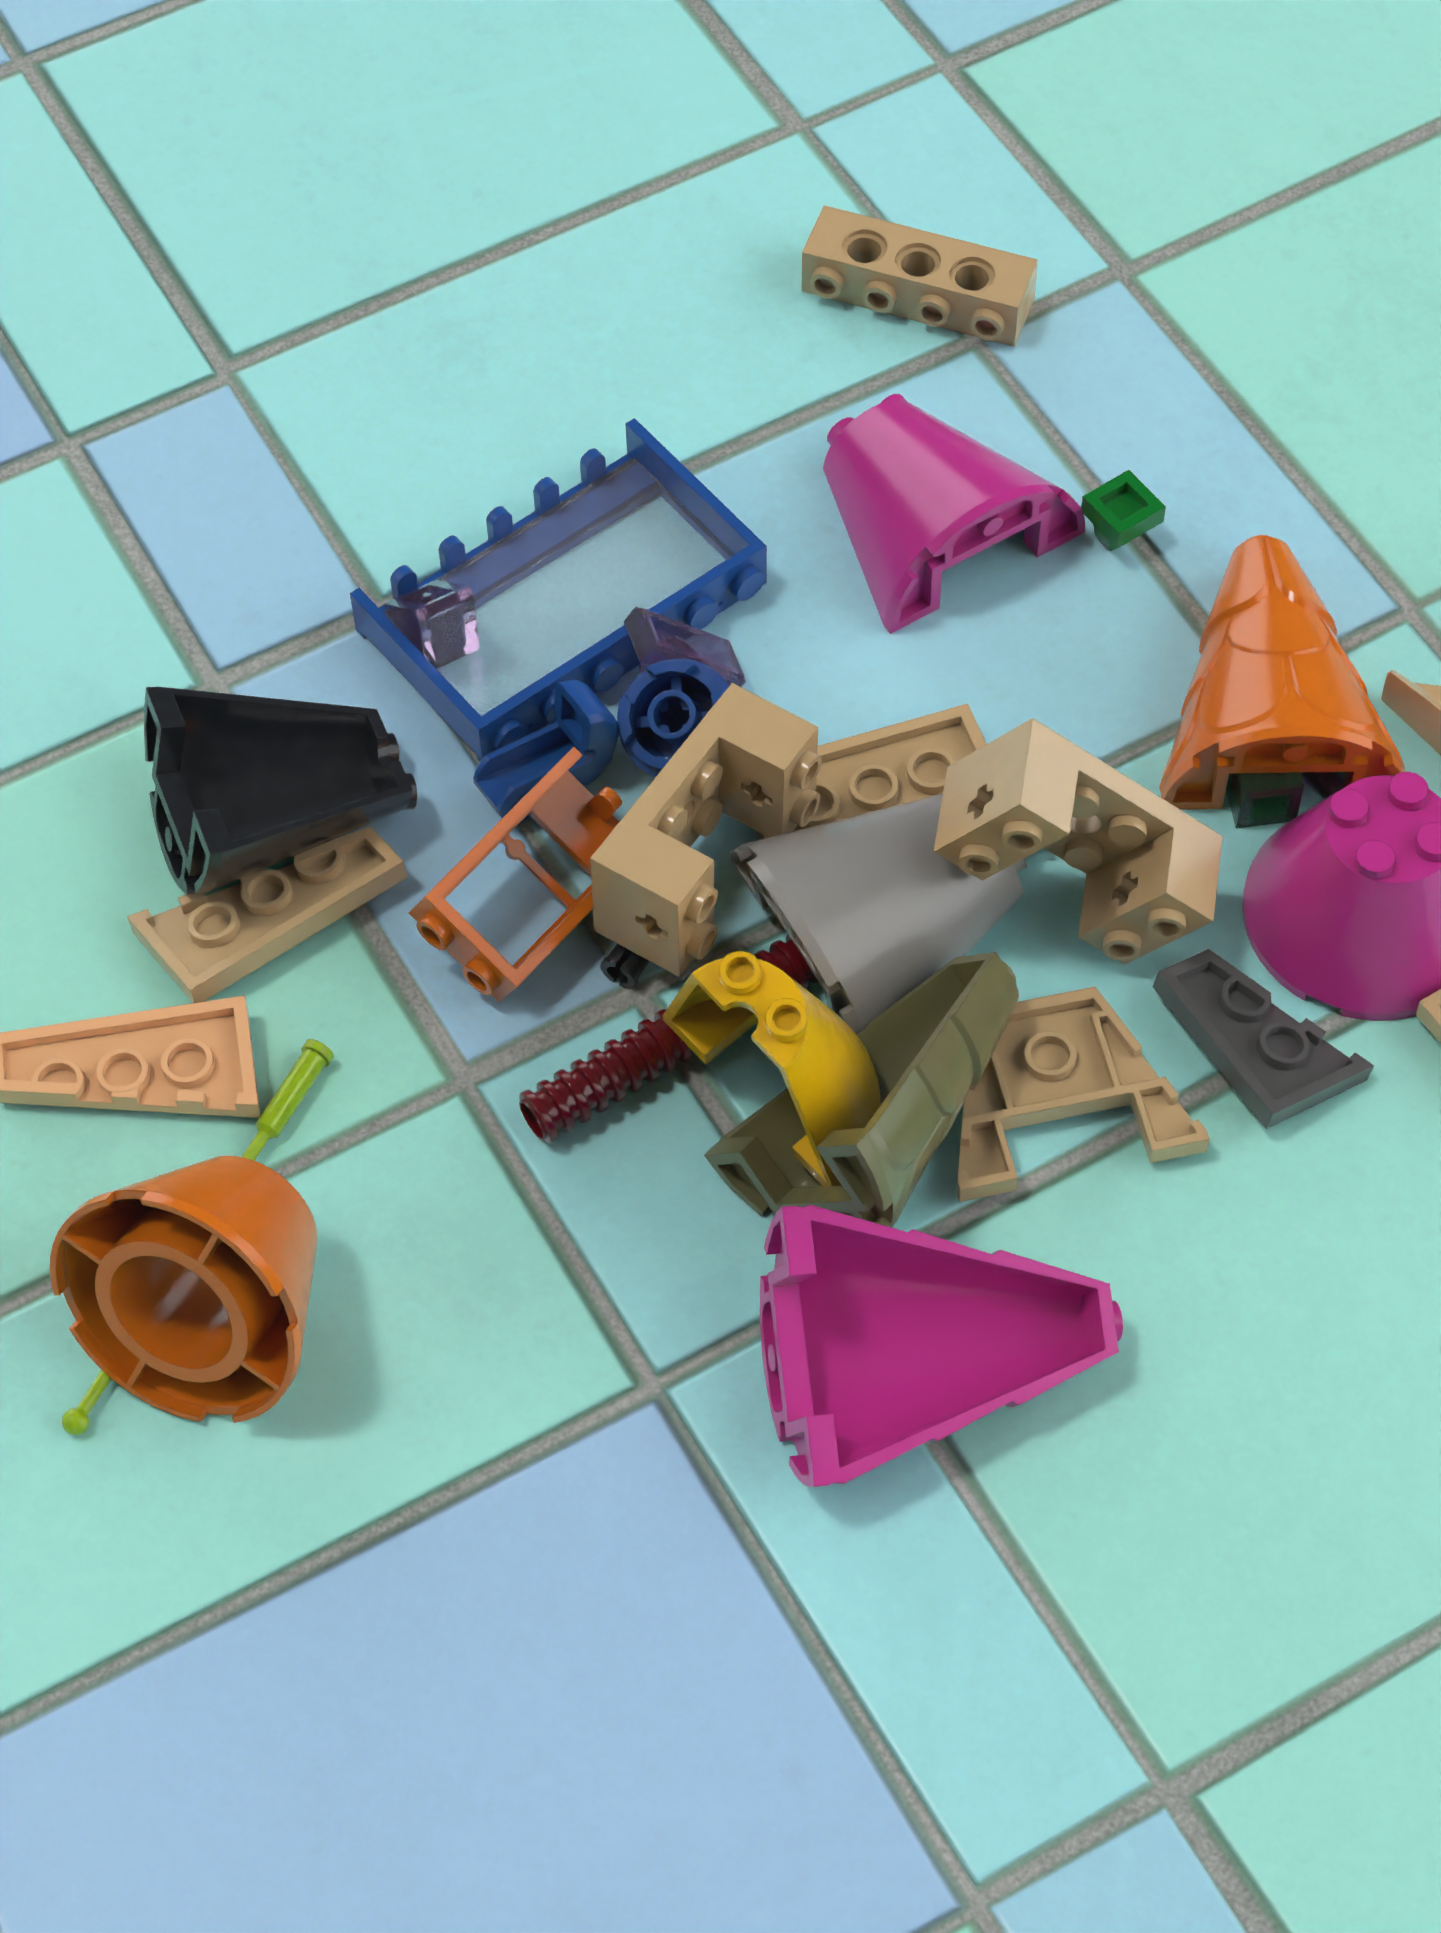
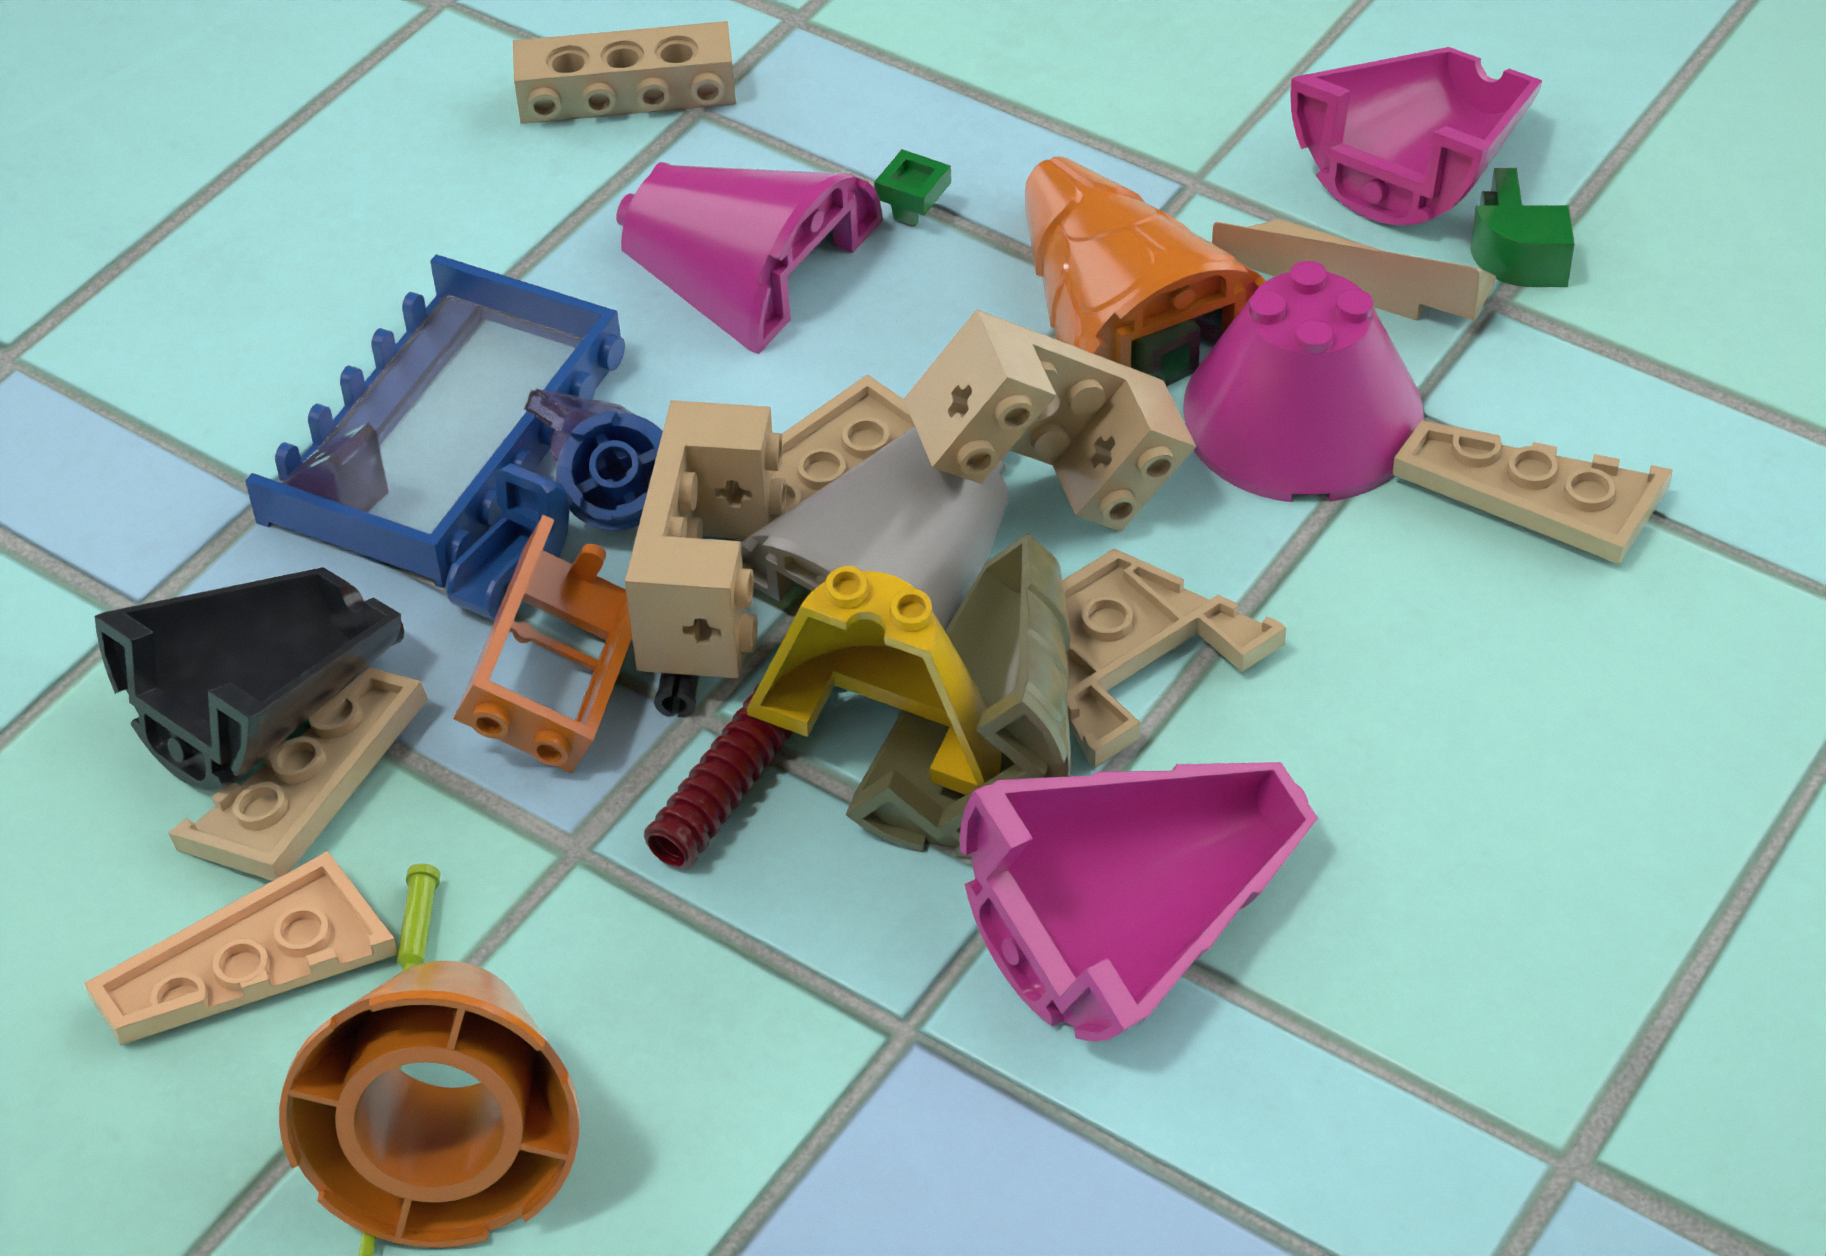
camera: 25 degrees left, 10 degrees down
dark grey wing [1153,949,1374,1129] -> none

